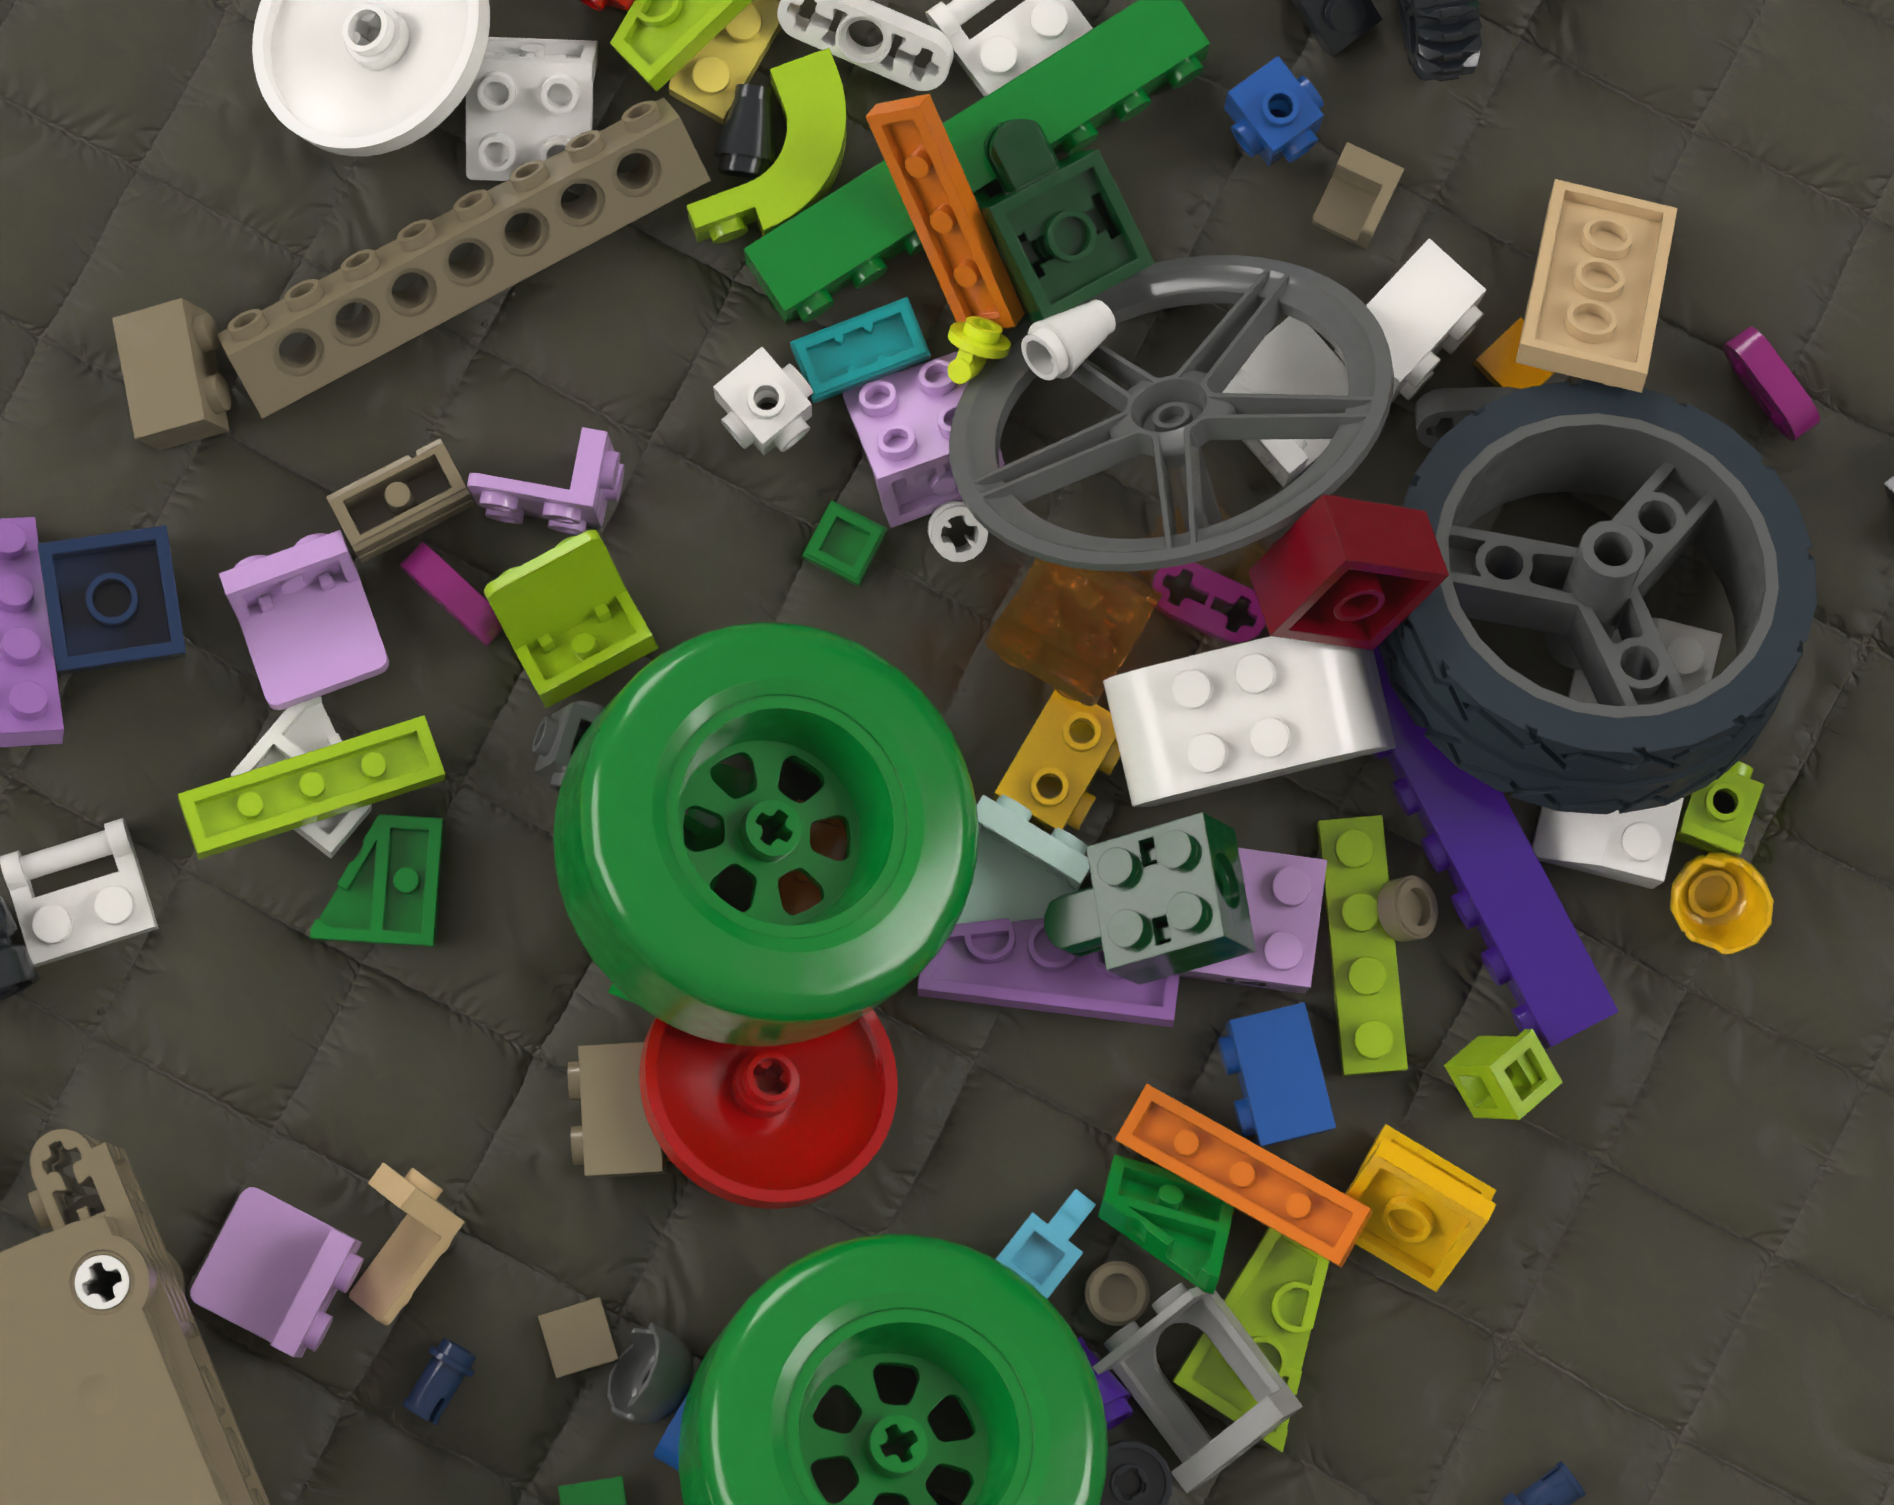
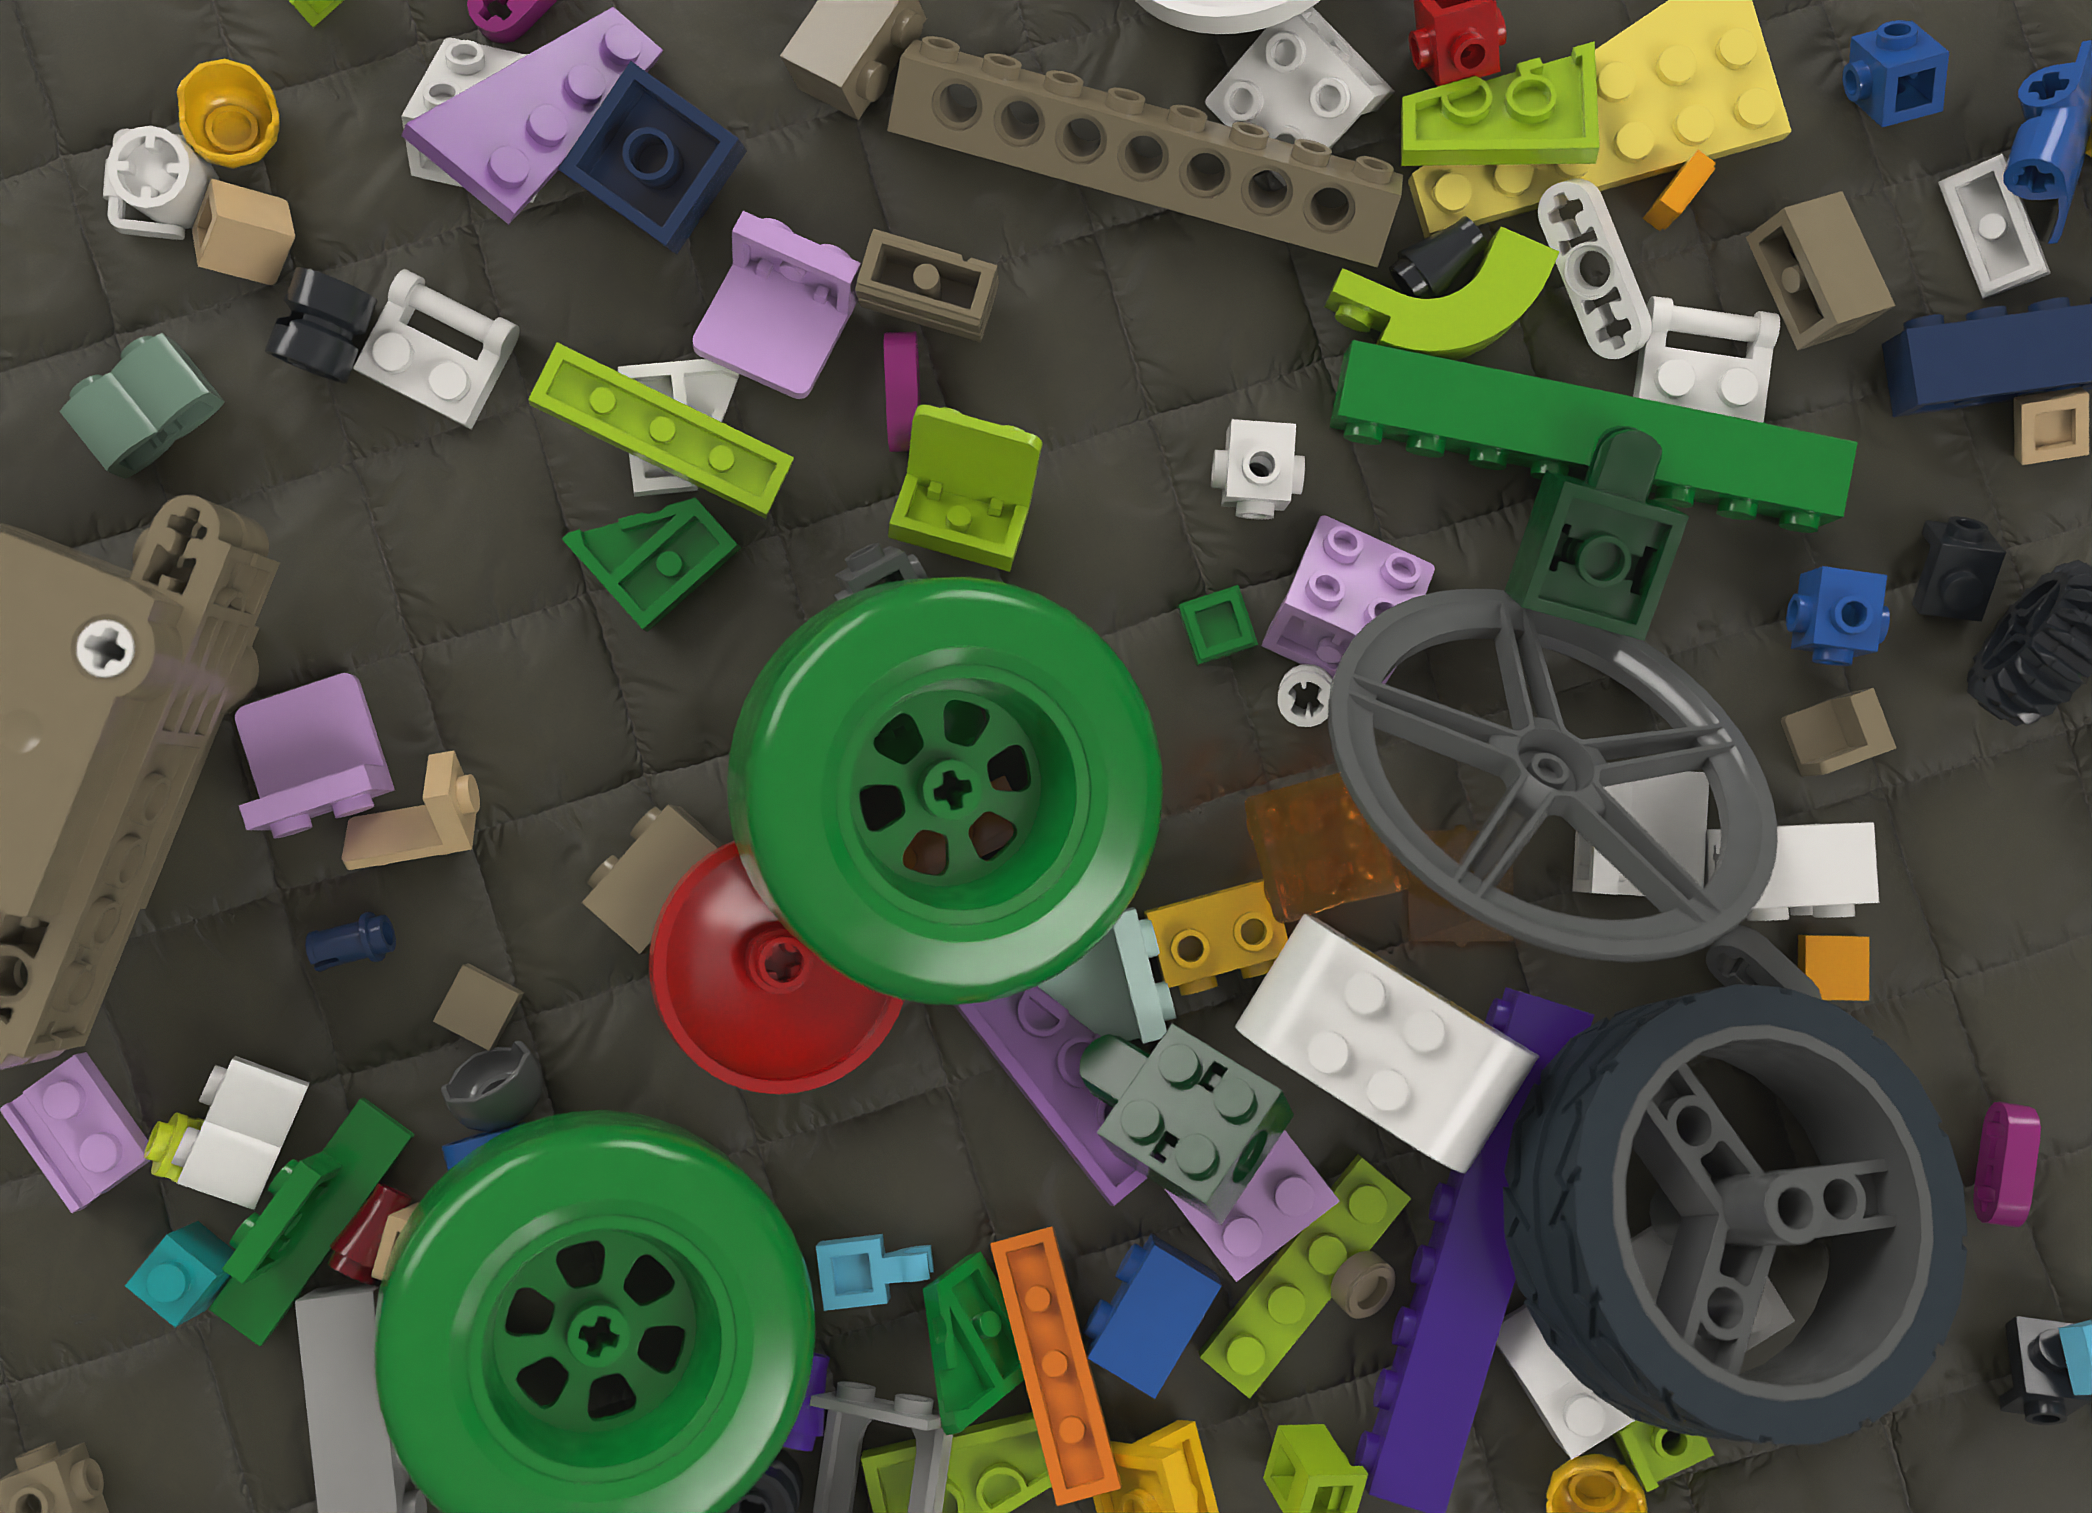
camera: 50 degrees right, 5 degrees up
lavender bracket [467,427,624,535] -> none
teal plate [790,297,931,404] -> none
orange plate [865,94,1025,329] -> none
neon yellow plate [947,316,1011,384] -> none
white cone [1021,299,1116,380] -> none
dark tan tile [1084,1261,1150,1326] -> none
magenta beam [1151,562,1265,645] -> none
dark red brick [1248,494,1449,650] -> none
tan plate [1516,179,1678,393] -> none

